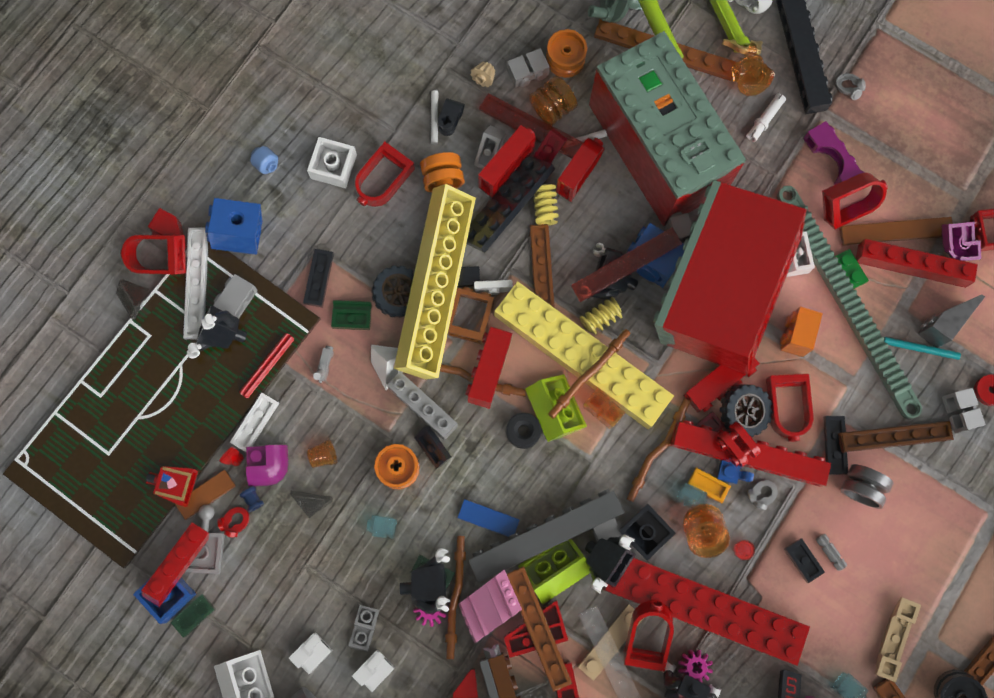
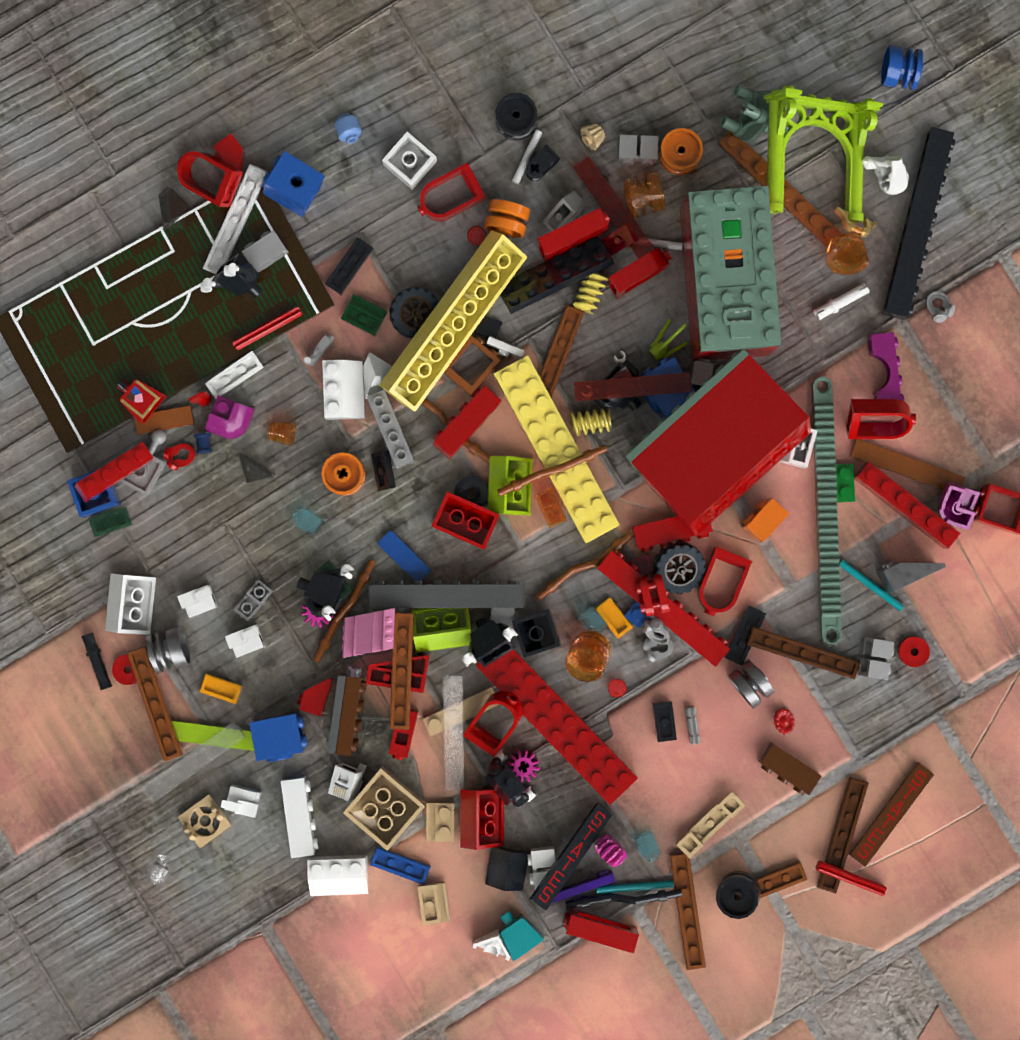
camera: 30 degrees right, 10 degrees up
none -> white slope [322,360,365,420]
none -> red slope [431,492,500,550]
none -> clear red tile [467,226,486,246]
none -> black wheel [495,93,537,141]
none -> light grey piece [642,619,670,644]
none -> lime plant [649,319,688,361]
none -> reddish brown brick [758,742,822,795]
none -> red piece [773,708,795,735]

